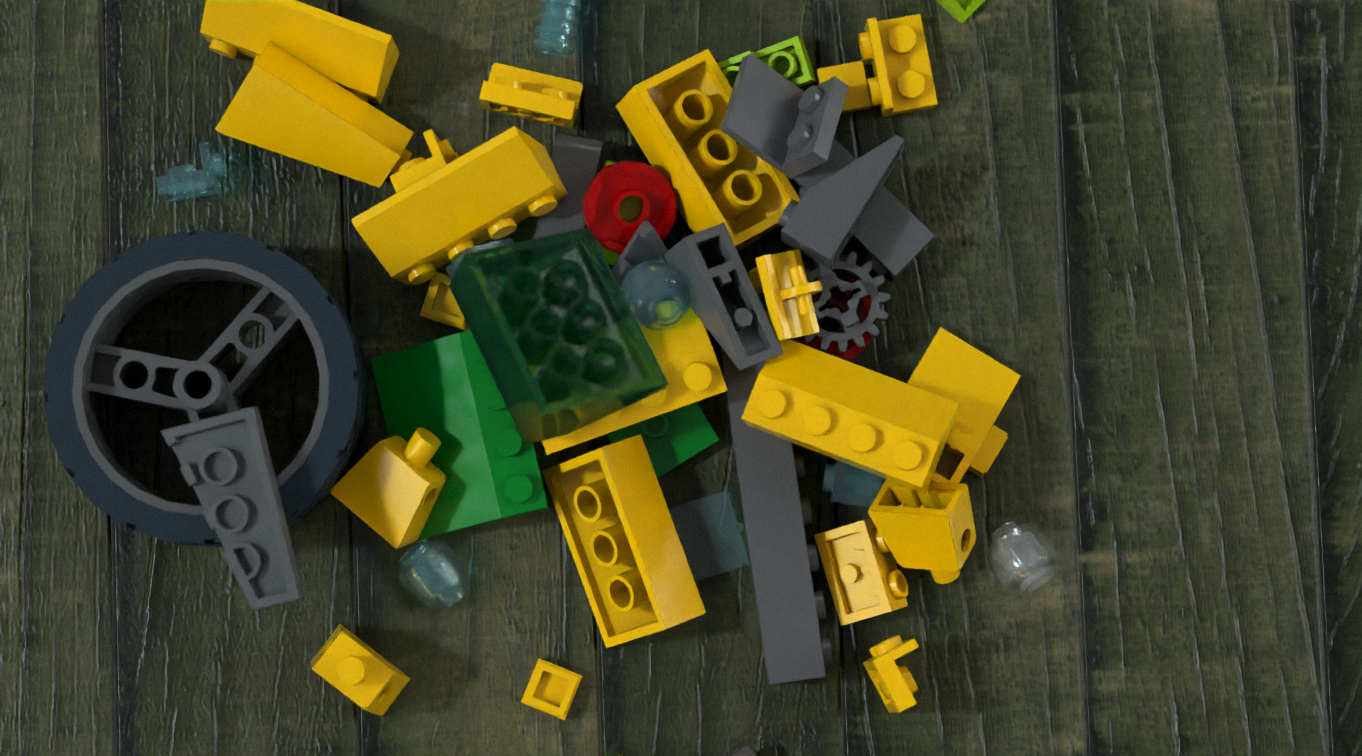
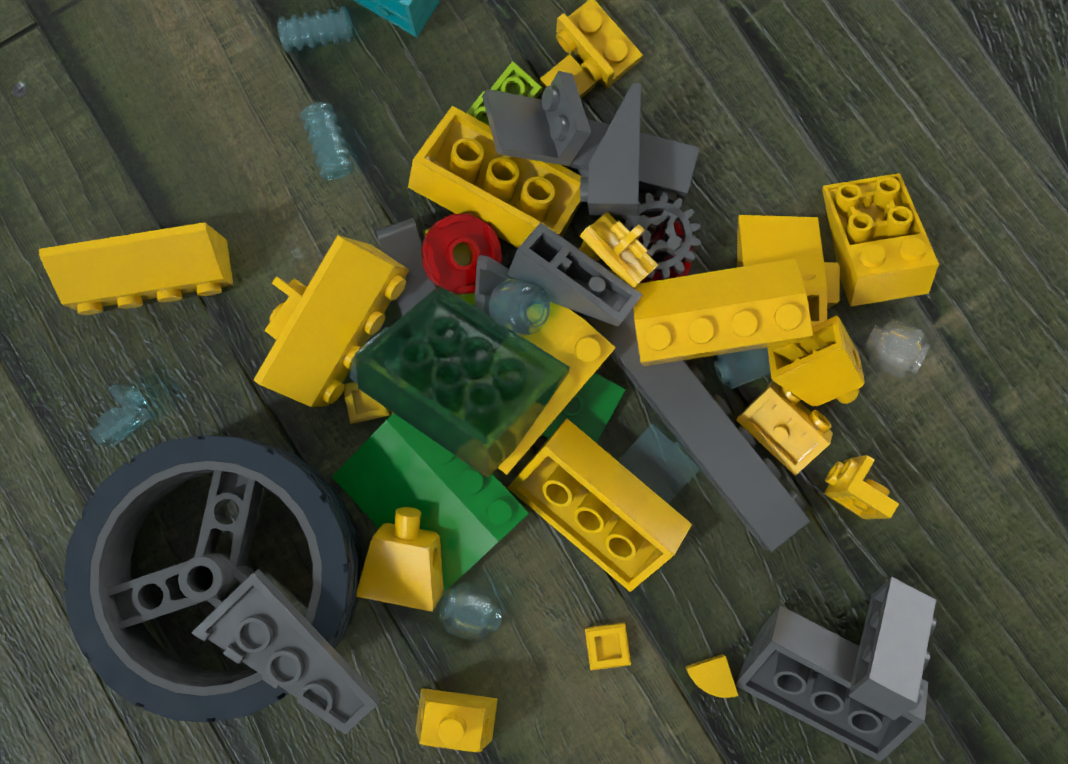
camera: 30 degrees left, 0 degrees up
yellow slope [215,41,414,188] -> none
yellow bracket [479,63,583,129] -> none
none -> yellow slope [822,173,939,307]

